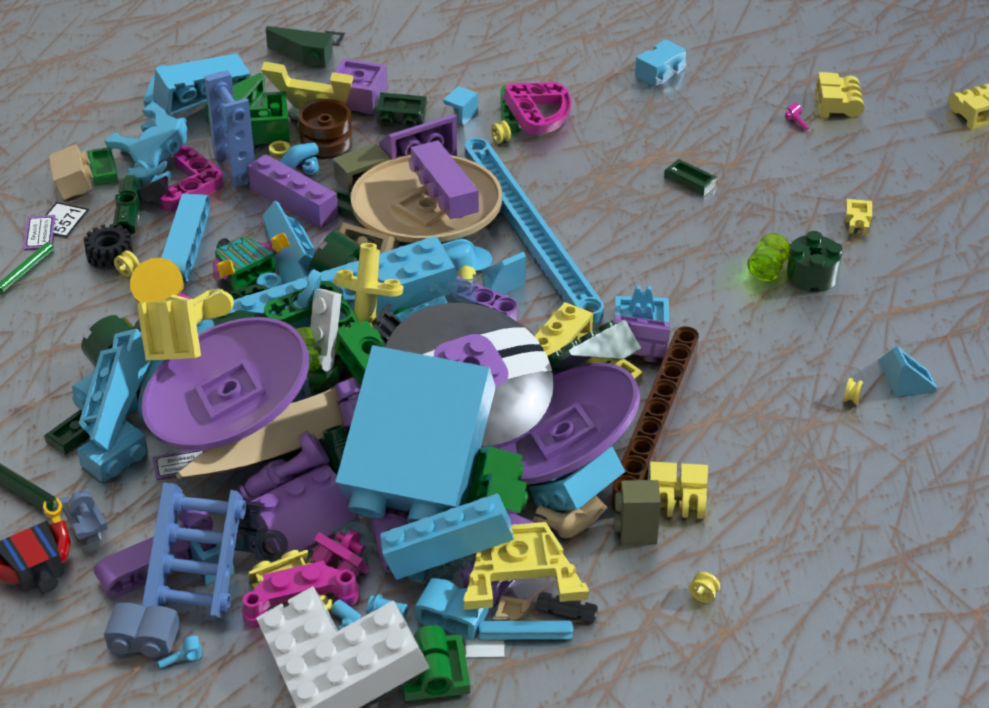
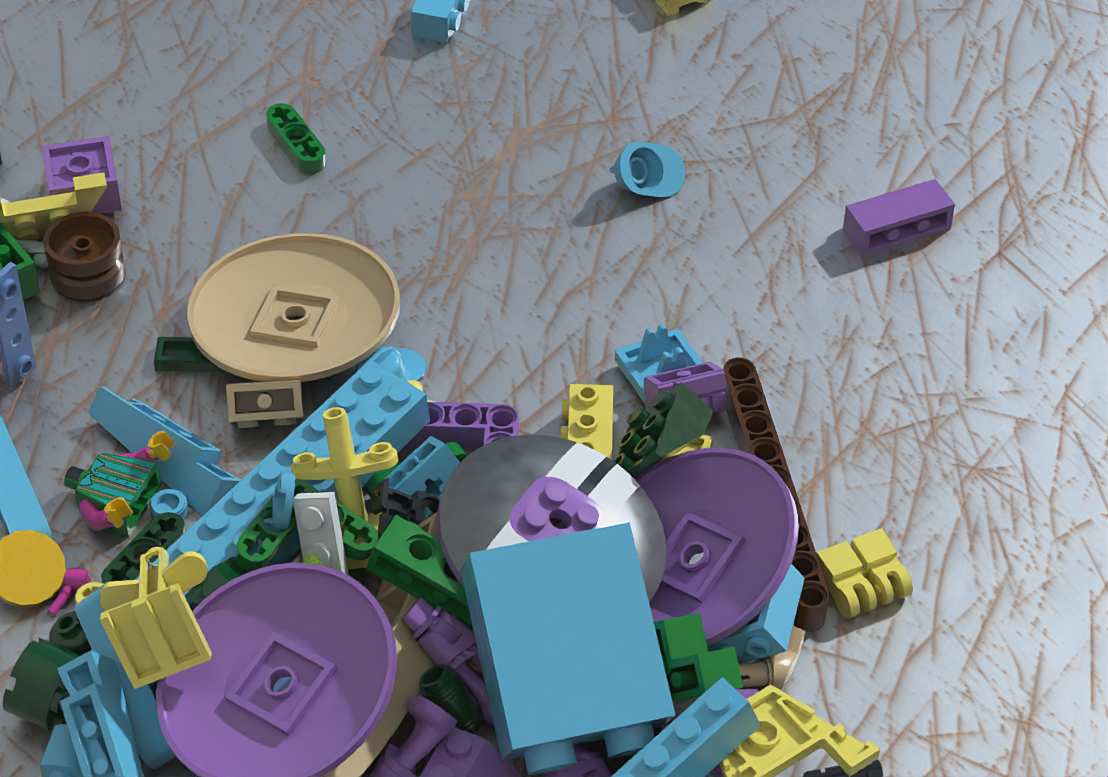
camera: 30 degrees left, 5 degrees up
medium lavender brick [248,154,338,229] -> none
light yellow bush [269,141,290,161] -> none
medium azure arm [278,142,318,169] -> none
medium azure arm [299,156,319,175] -> none
dark green brick [309,230,361,273] -> none
olive brick [333,143,390,193] -> none
dark green bracket [374,92,428,127] -> none
medium lavender slope [379,114,457,160] -> none
medium lavender brick [408,141,479,220] -> none
clear light blue plate [429,279,477,305] -> none
medium azure panel [444,86,478,125] -> none
medium azure gear [465,138,604,324] -> none
medium azure slope [481,252,526,294] -> none
light yellow bush [491,120,511,144] -> none
dark pink beam [503,82,572,135] -> none
olive brick [614,480,661,545] -> none
dark green tile [664,159,719,196] -> none
light yellow bush [688,572,720,603] -> none
clear neon green wheel [747,233,790,281] -> none
dark pink hand [785,103,809,131] -> none
dark green brick [787,231,843,292] -> none
light yellow bush [843,378,863,405] -> none
light yellow plate [845,199,872,235] -> none
medium azure slope [878,346,938,397] -> none
none -> medium azure piece [610,141,685,197]
none -> medium lavender brick [843,179,955,256]

